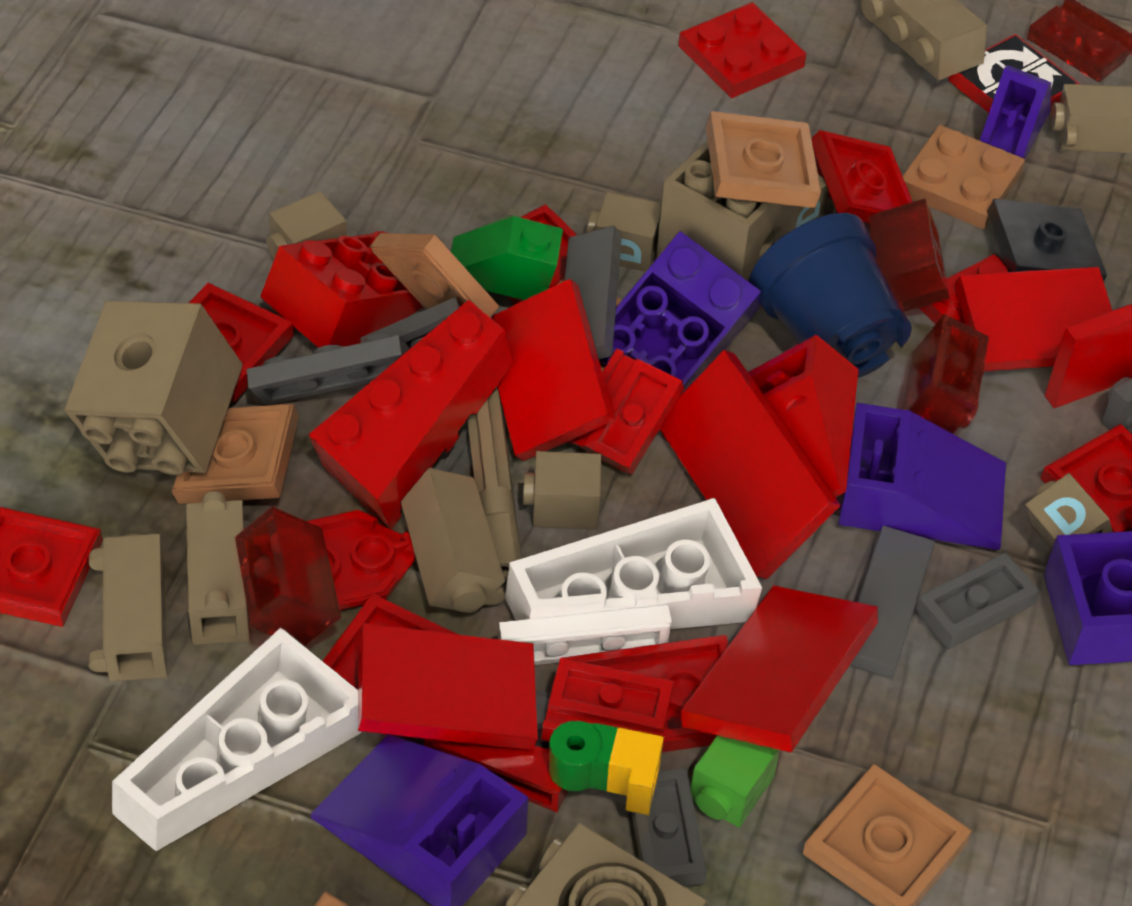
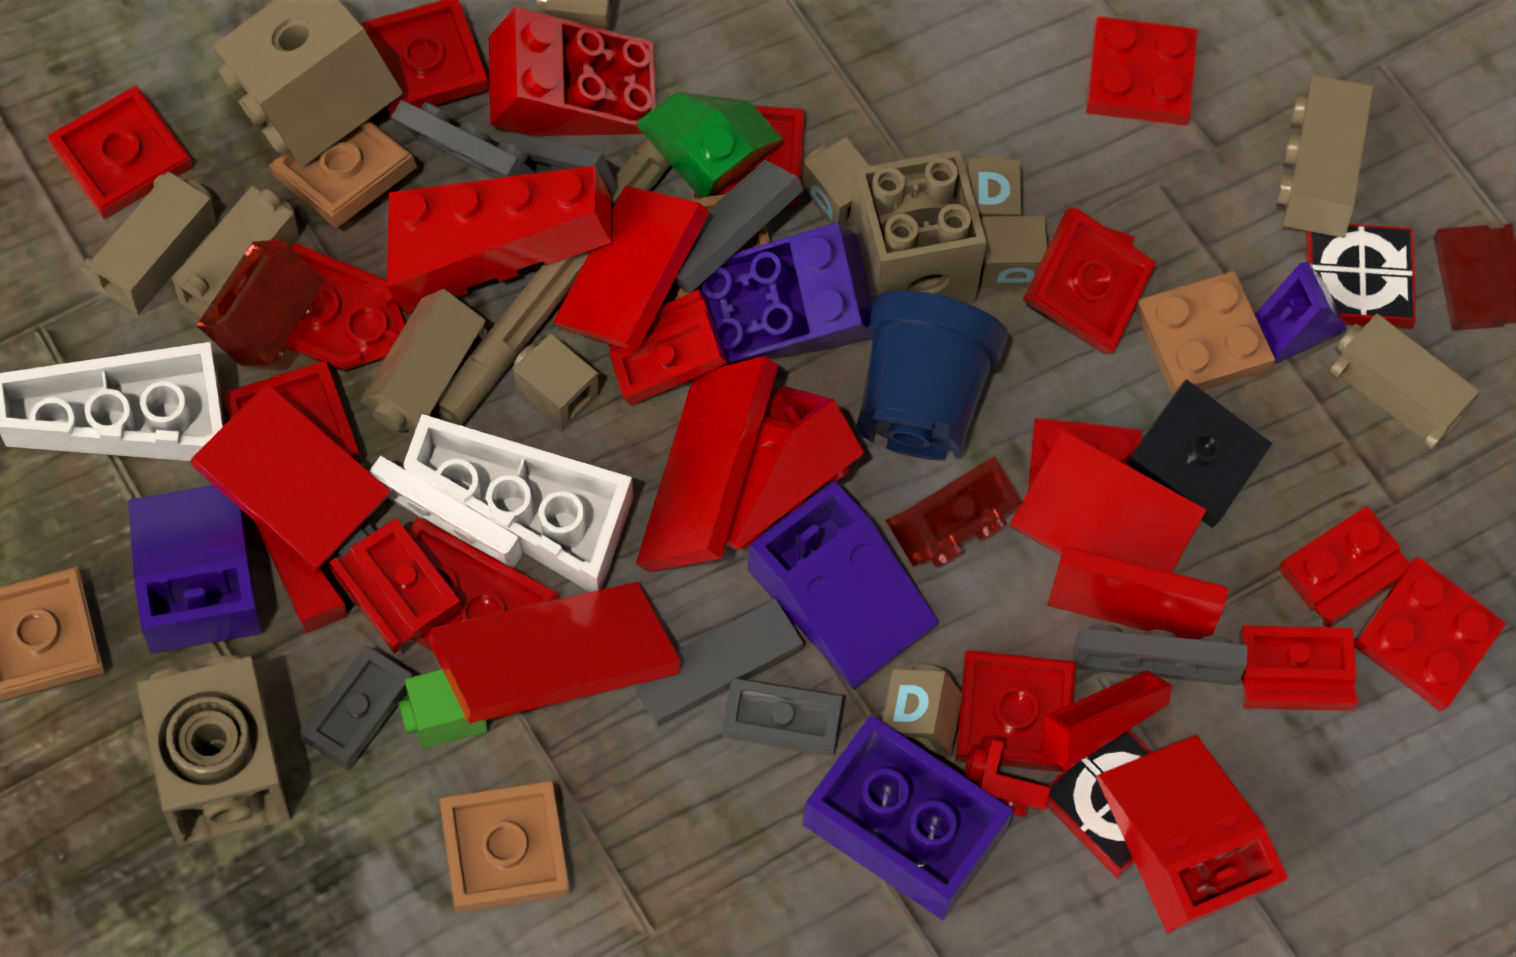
camera: 40 degrees right, 15 degrees up
medium nougat plate [370,233,499,318] -> none
leg [549,721,664,816] -> none
medium nougat plate [706,111,821,208] -> none
clear red brick [868,198,950,312] -> none

